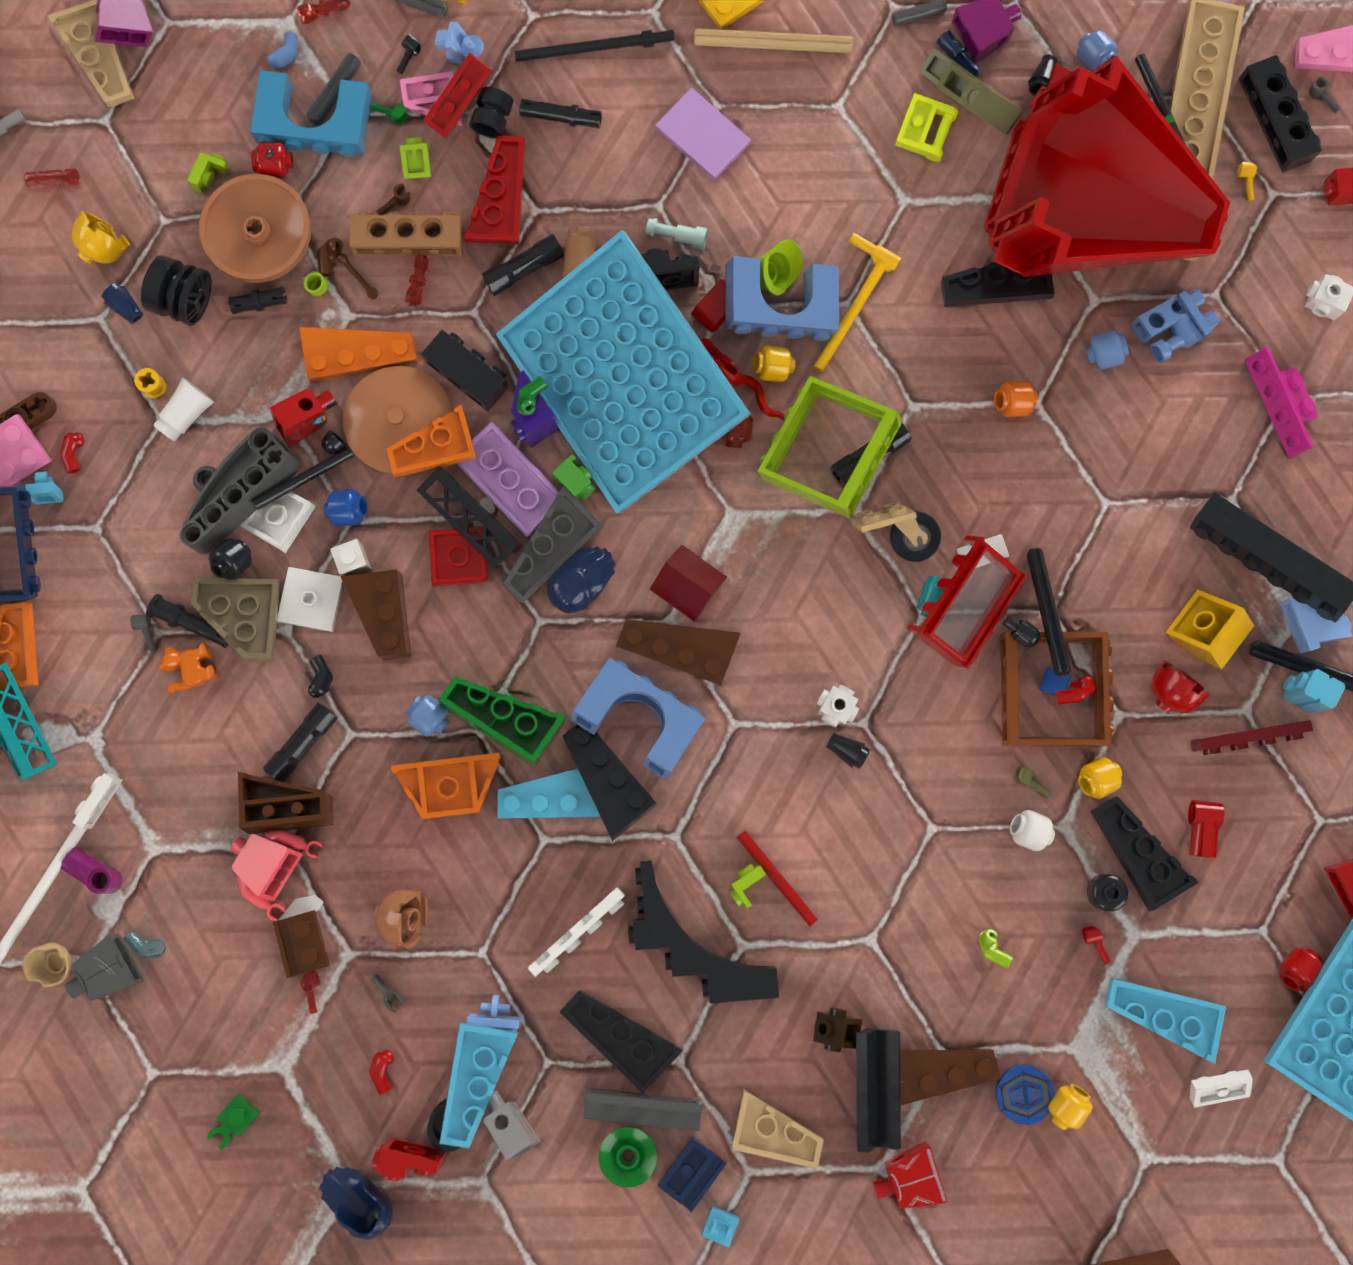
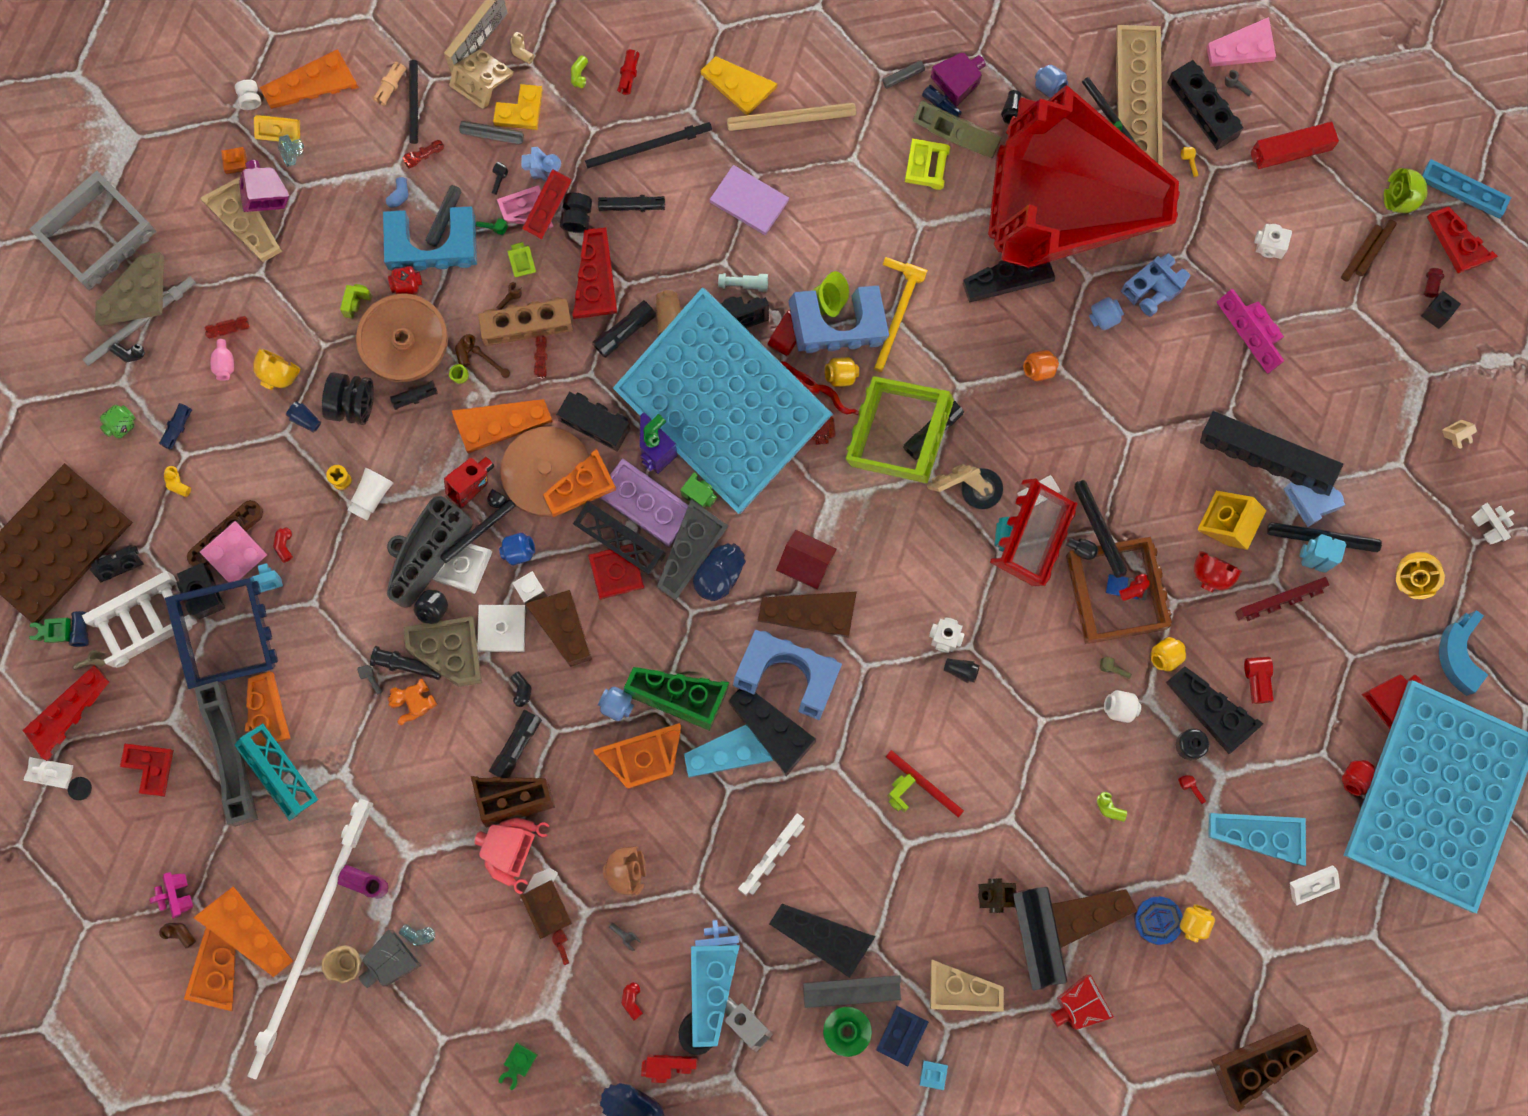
camera: 10 degrees left, 5 degrees down
black arch [628,860,779,1003] -> none
none -> bright pink plant [210,339,234,381]

